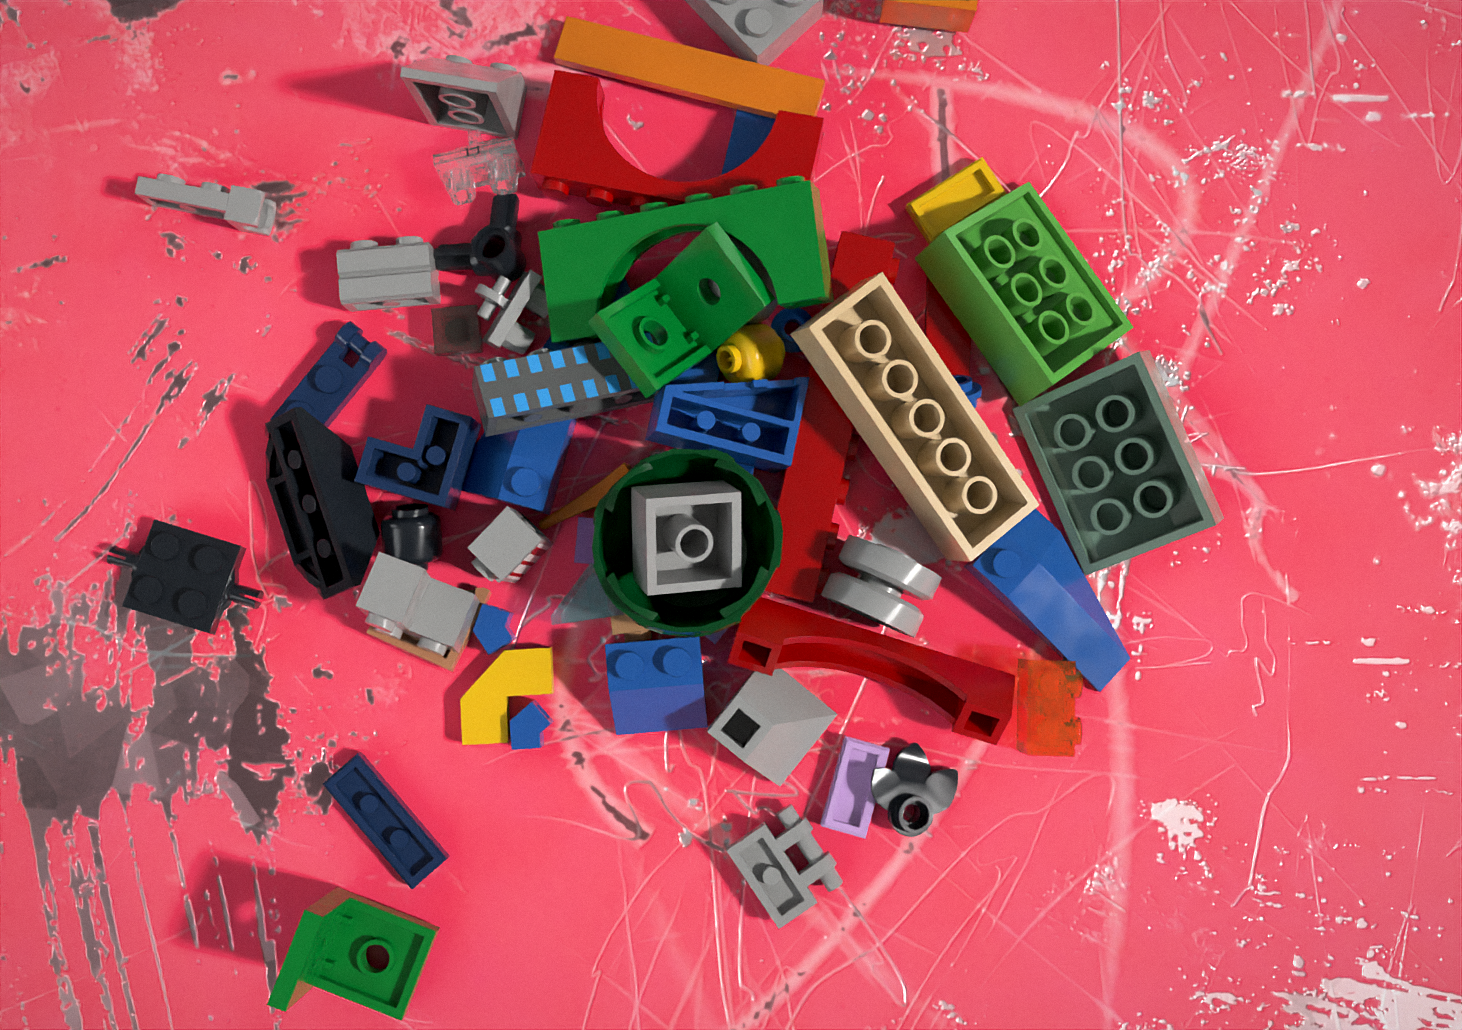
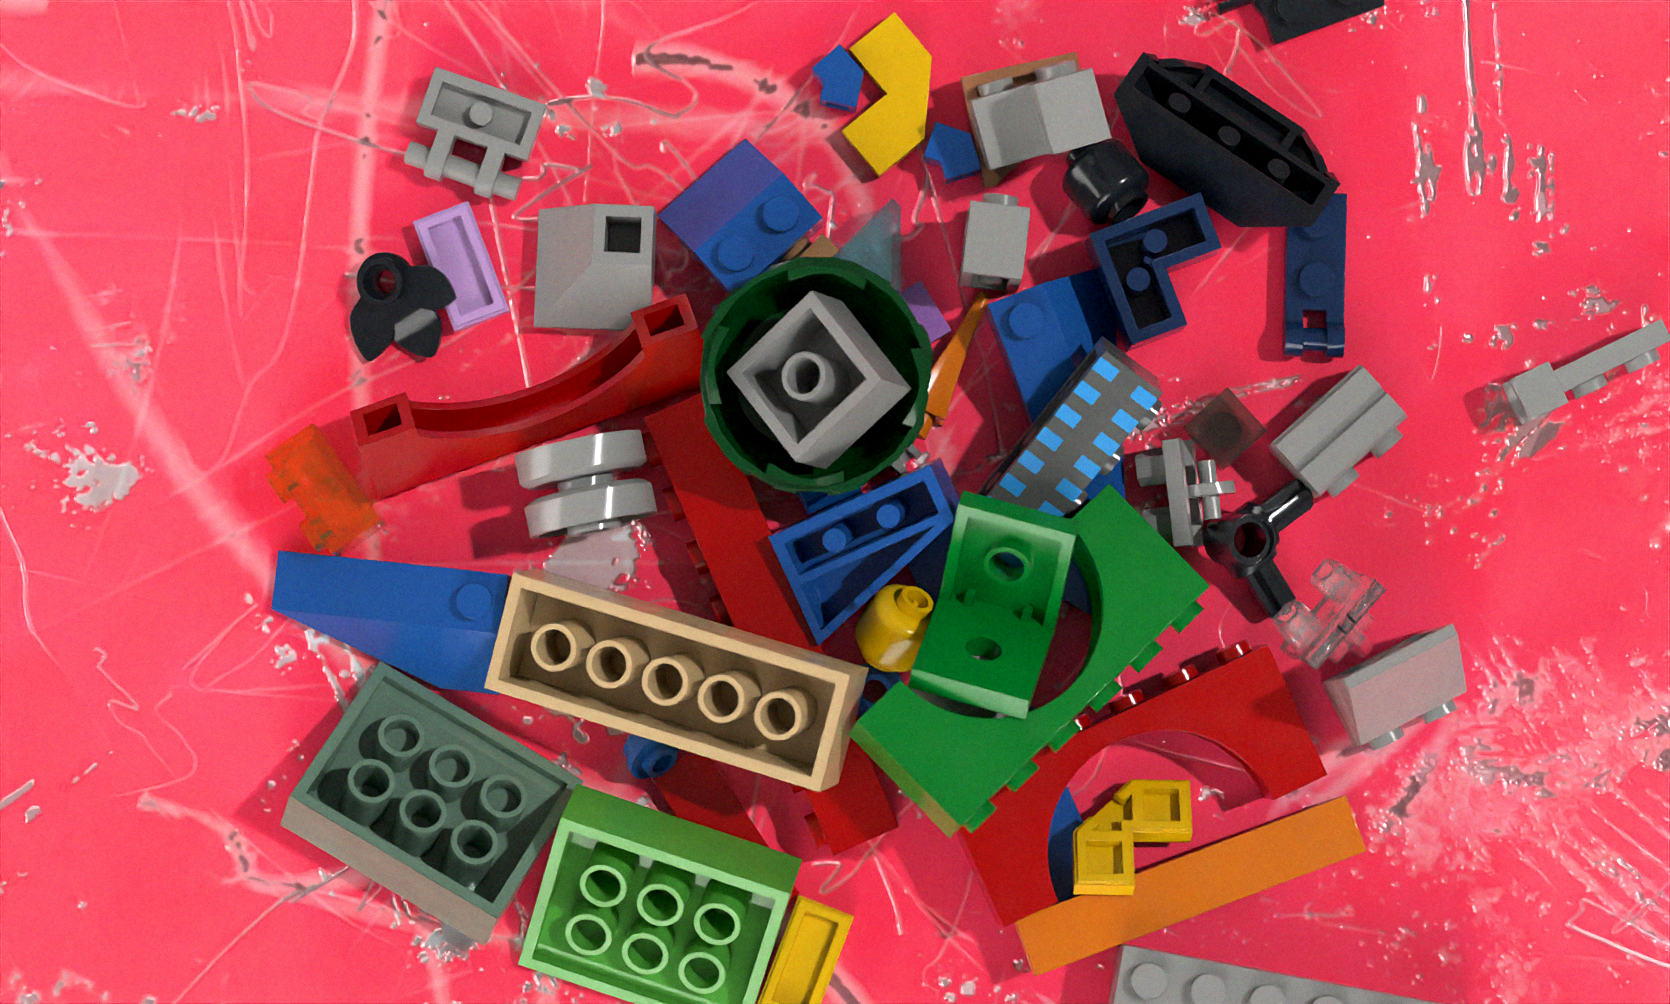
camera: 140 degrees right, 0 degrees up
none -> yellow tile [1072,779,1193,895]

